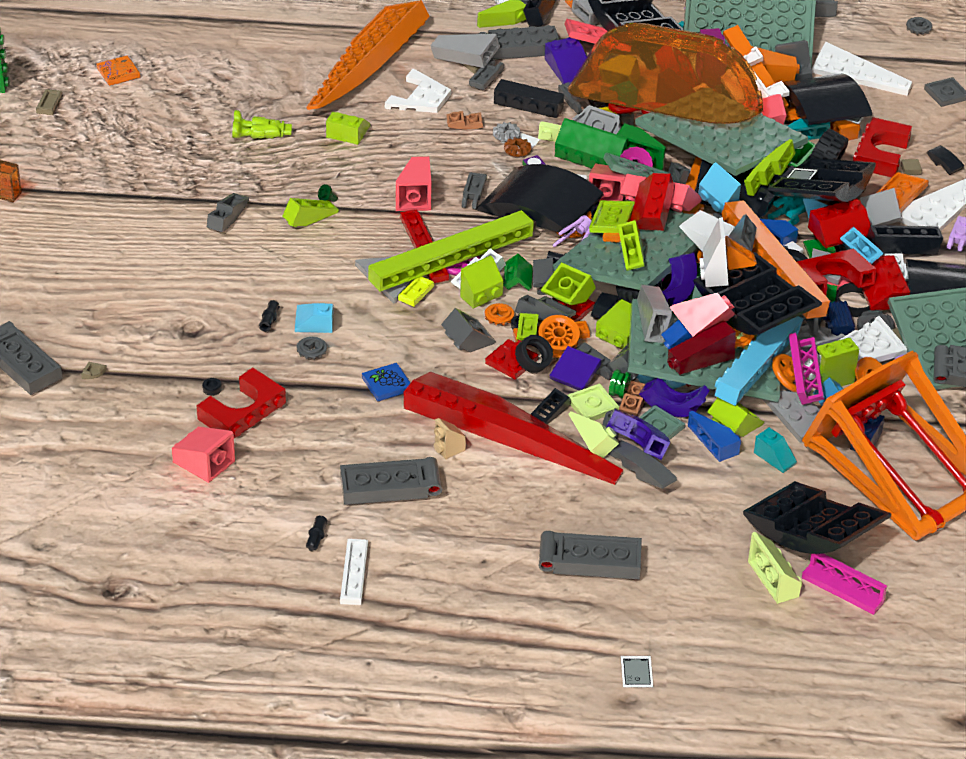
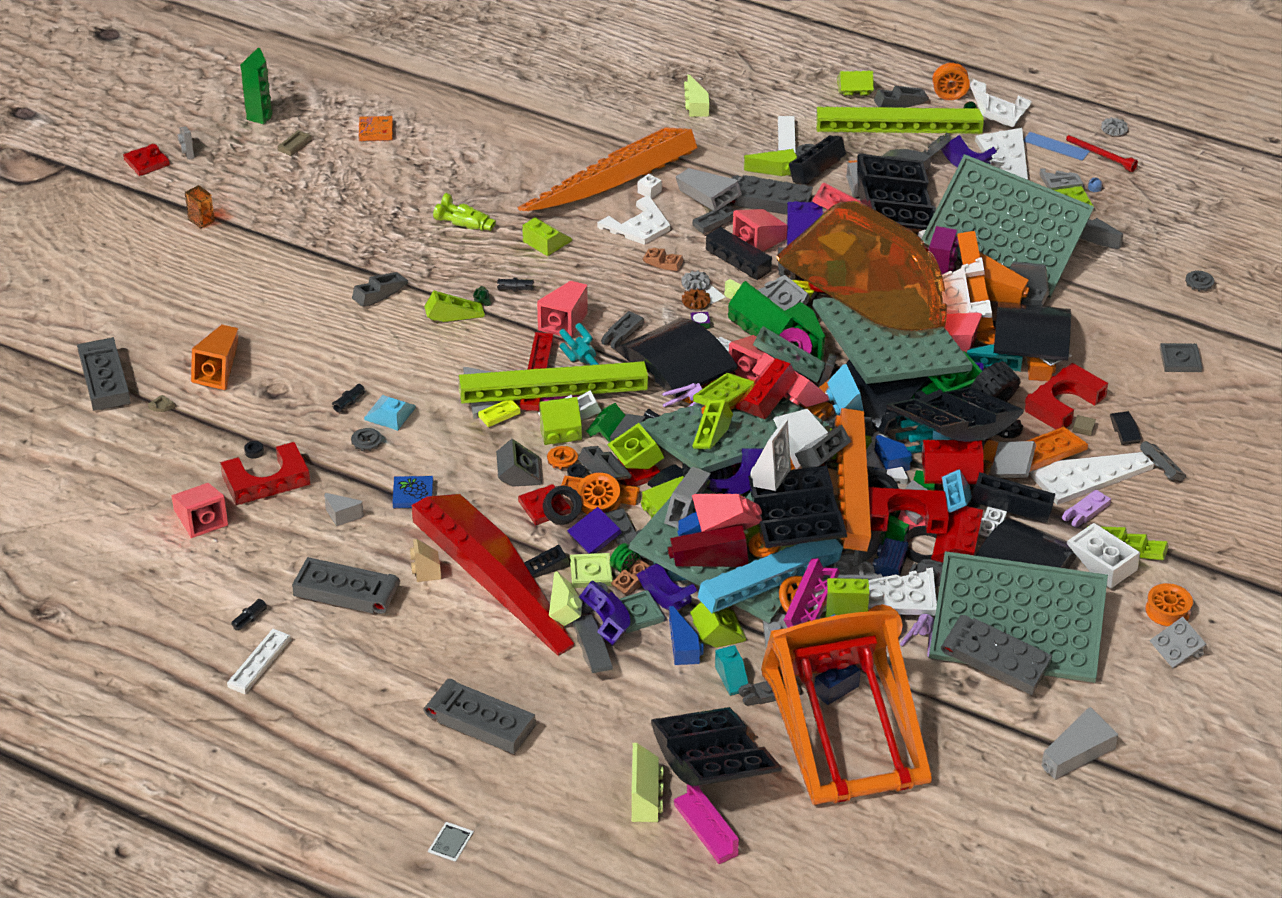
camera: 25 degrees right, 0 degrees up
lime plate [517,313,539,341] -> none
orange slope [725,236,757,270] -> none
lime slope [744,139,795,196] -> none
light grey sticker [787,168,817,179] -> none
white wing [812,42,912,96] -> none
none -> orange slope [191,324,238,390]
none -> light grey slope [324,493,364,527]
none -> black pin [497,277,534,292]
none -> teal plant [559,323,599,365]
none -> white plate [638,174,662,199]
none -> coral slope [733,209,787,252]
none -> dark grey hinge [738,677,800,706]

